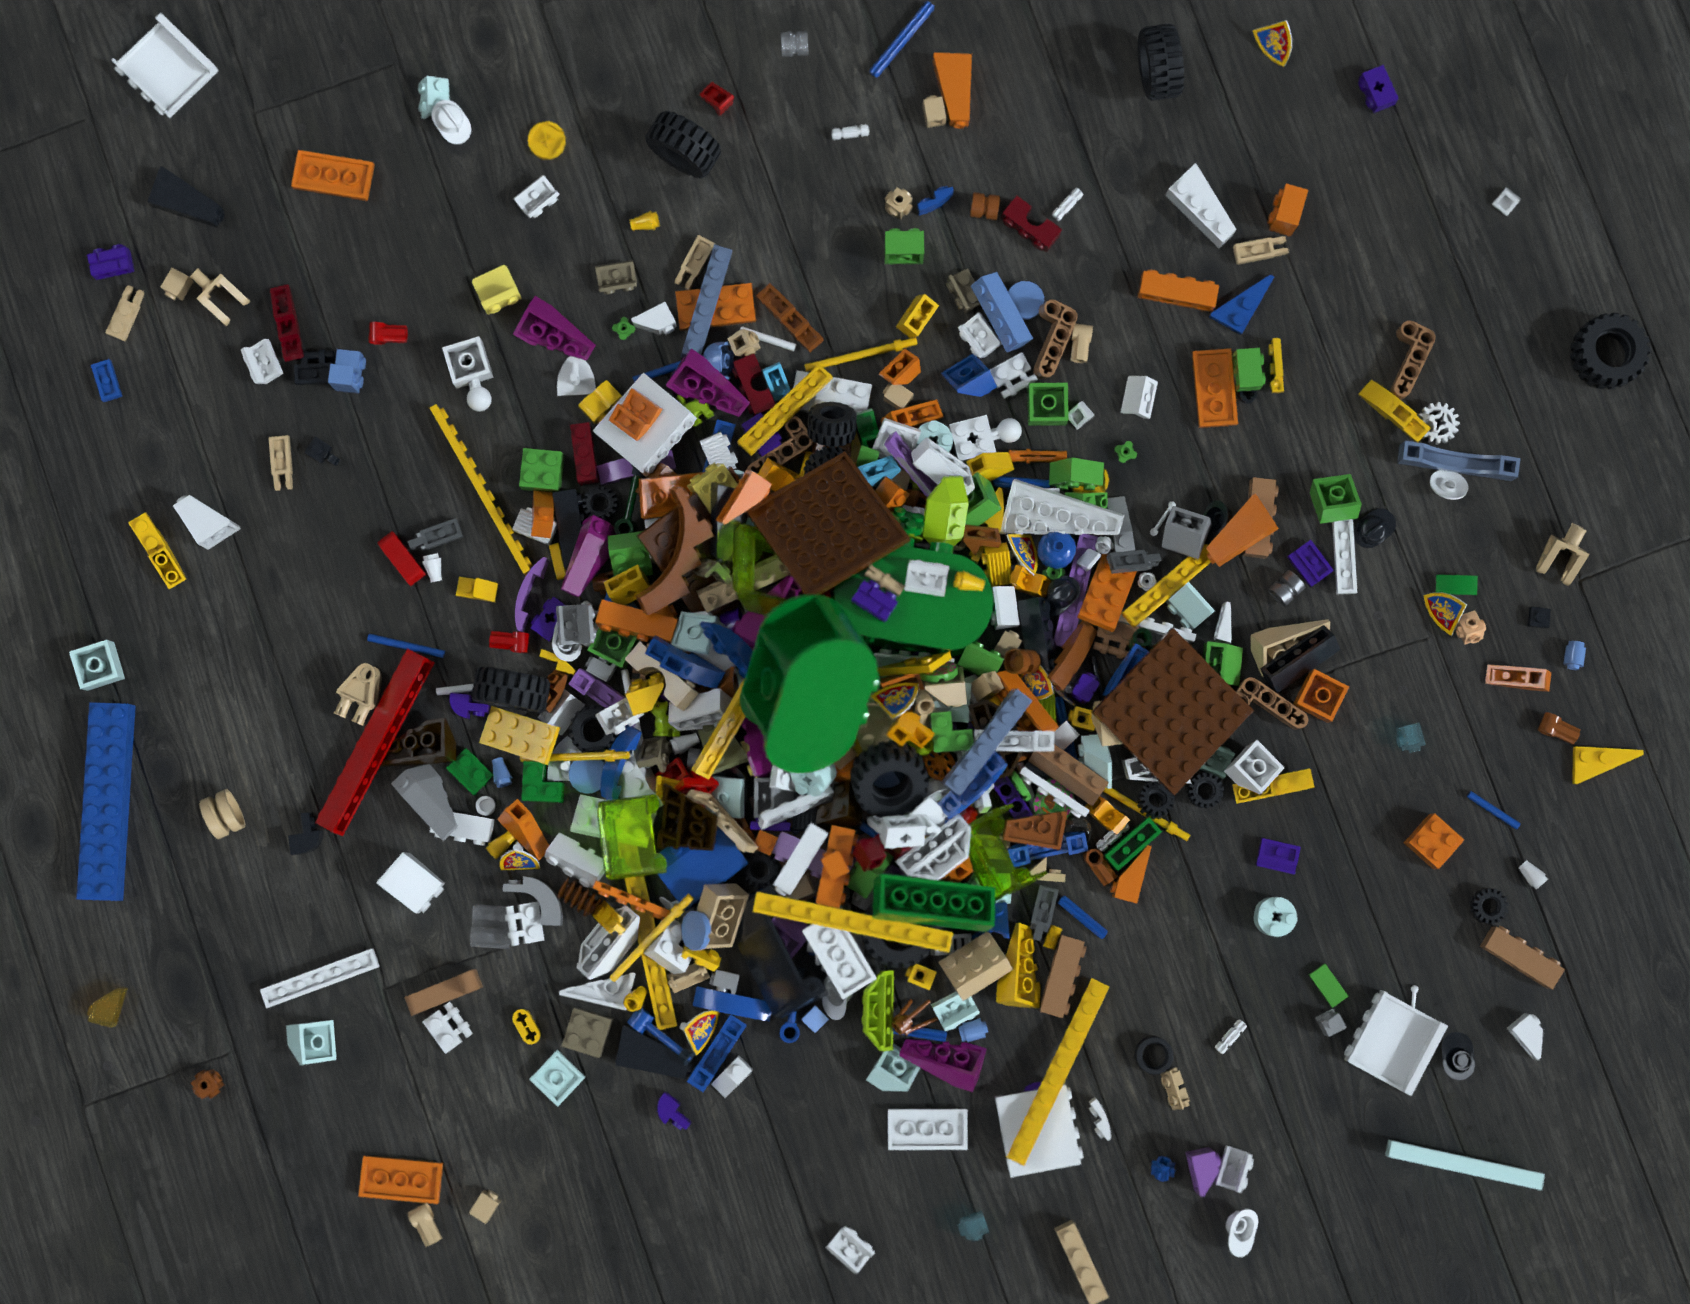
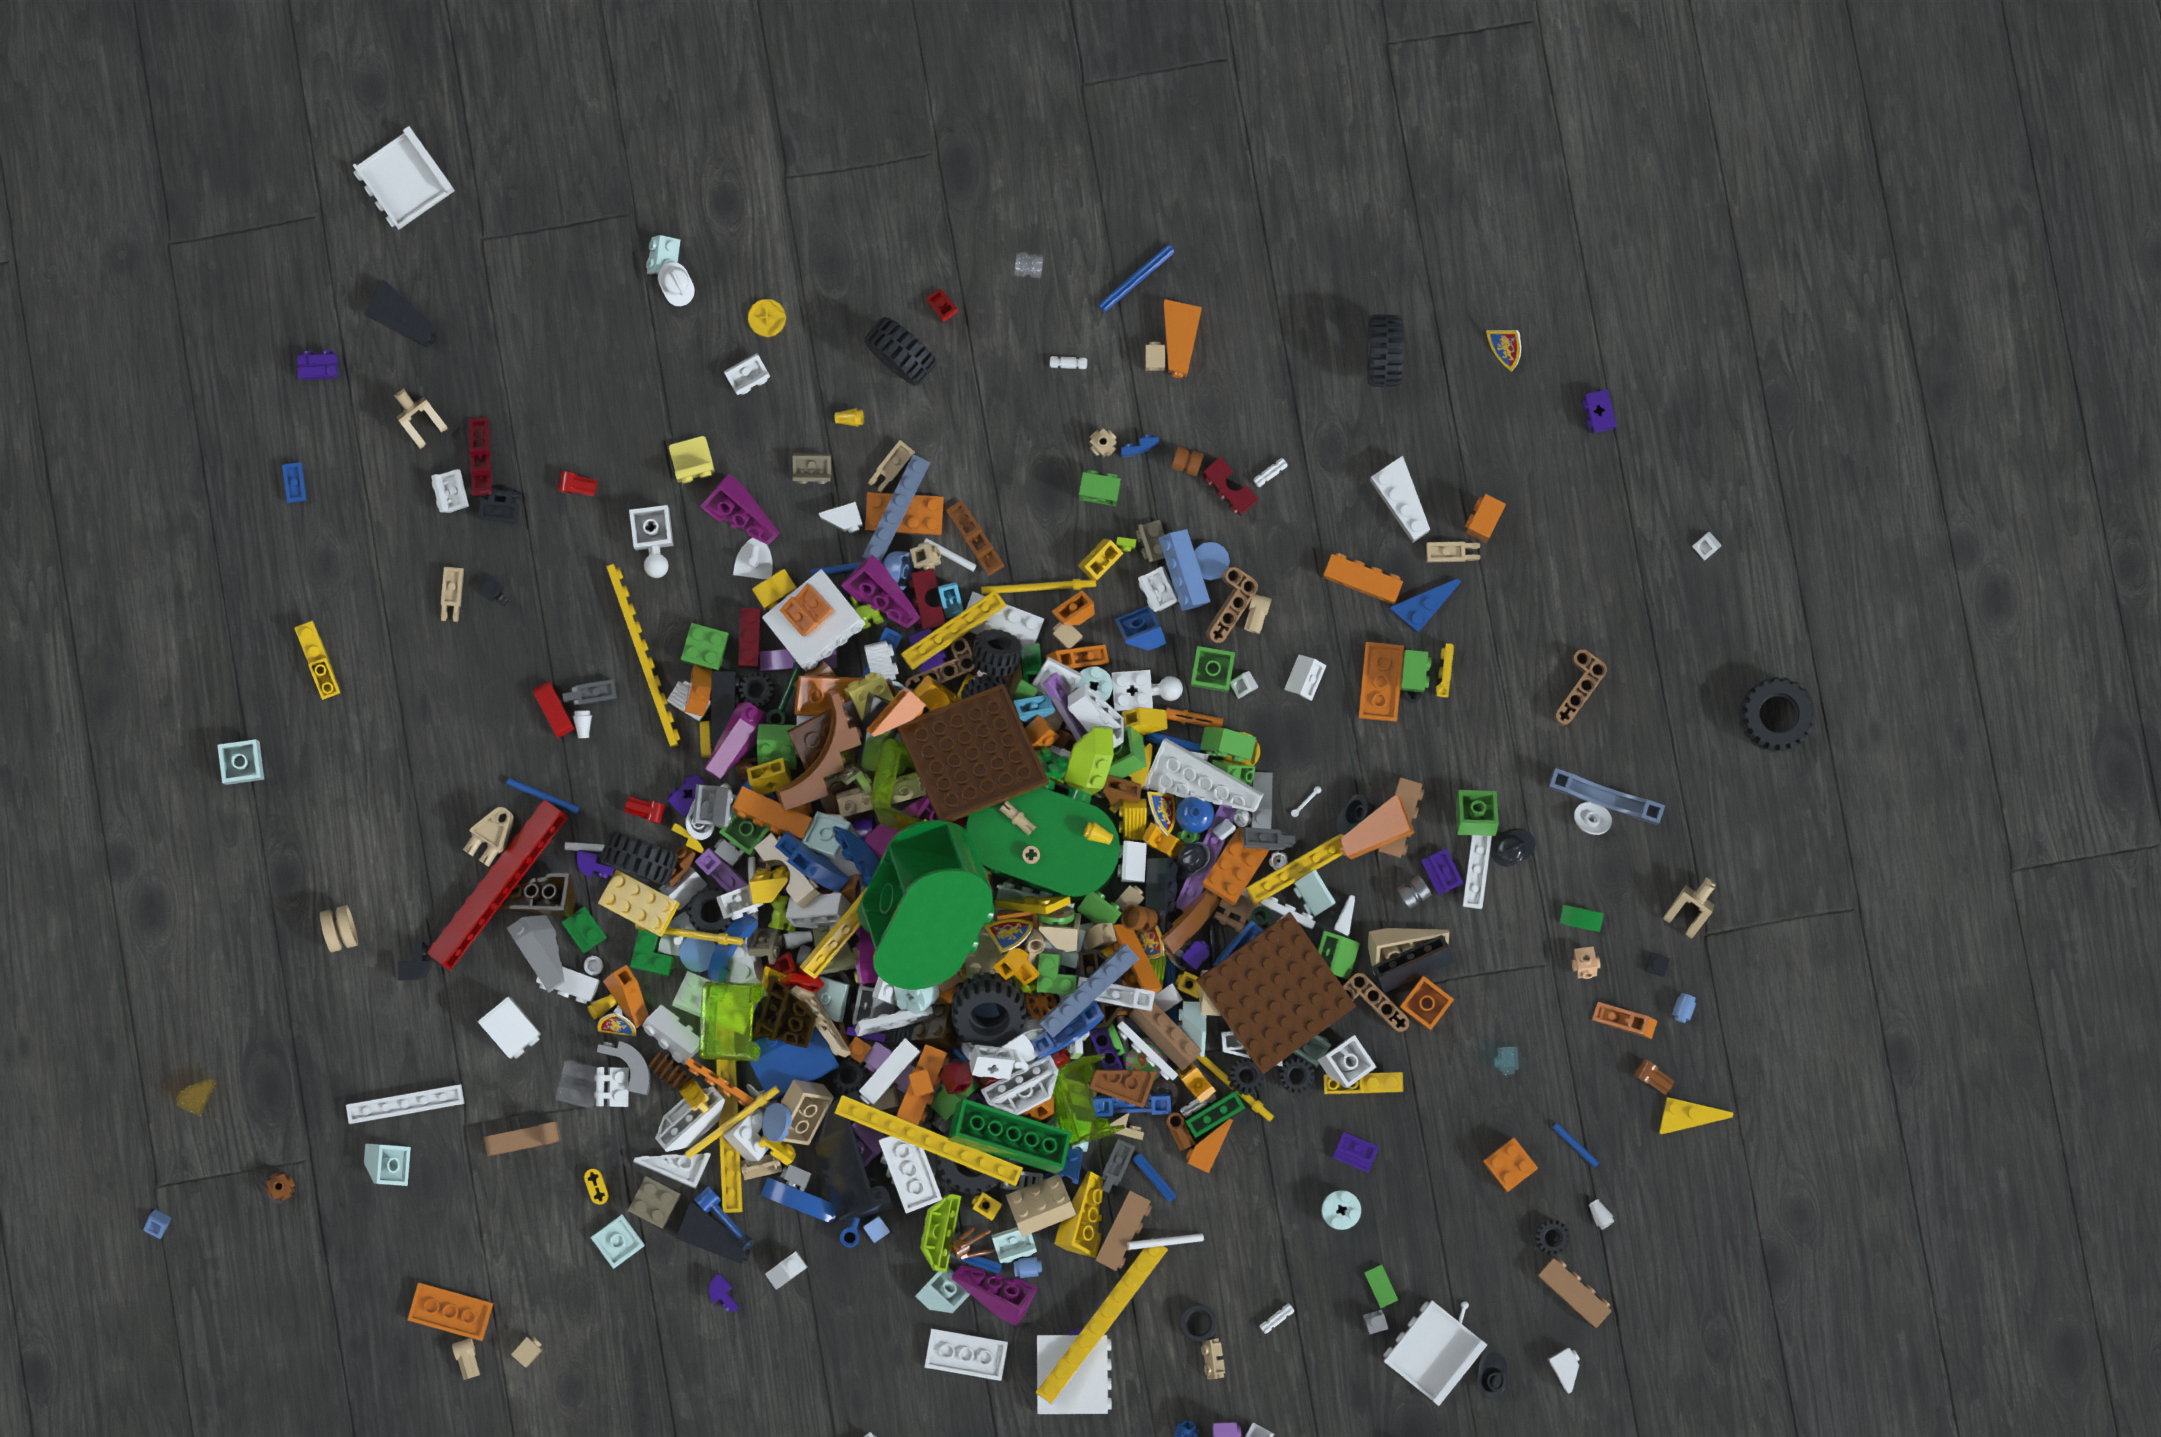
camera: 10 degrees right, 0 degrees up
blue brick [77,703,136,901] -> none
tan hinge [105,285,144,341] -> none
tan brick [161,268,194,301] -> none
white slope [173,495,241,550] -> none
orange plate [291,150,375,201] -> none
medium blue brick [328,349,366,393] -> none
white plate [423,1002,473,1054] -> none
yellow slope [456,576,498,603] -> none
medium blue cone [492,757,513,788] -> none
medium lavender slope [515,557,549,632] -> none
bright green plate [612,317,635,340] -> none
yellow cone [624,986,647,1012] -> none
shield [680,1010,719,1056] -> none
blue slope [687,1014,747,1092] -> none
white piece [822,976,853,1020] -> none
dark purple brick [851,580,898,623] -> none
white bracket [905,560,949,597] -> none
white plate [990,352,1038,399] -> none
yellow piece [1043,925,1062,950] -> none
white slope [1089,1097,1111,1141] -> none
bright green plate [1115,441,1137,463] -> none
light grey slope [1162,506,1212,559] -> none
yellow slope [1358,380,1431,442] -> none
white gear [1418,402,1460,445] -> none
shield [1423,592,1467,636] -> none
none -> medium blue slope [143,1210,171,1239]
none -> tan bush [1022,846,1040,864]
none -> lime plate [1116,537,1136,552]
none -> white bar [1127,1233,1204,1250]

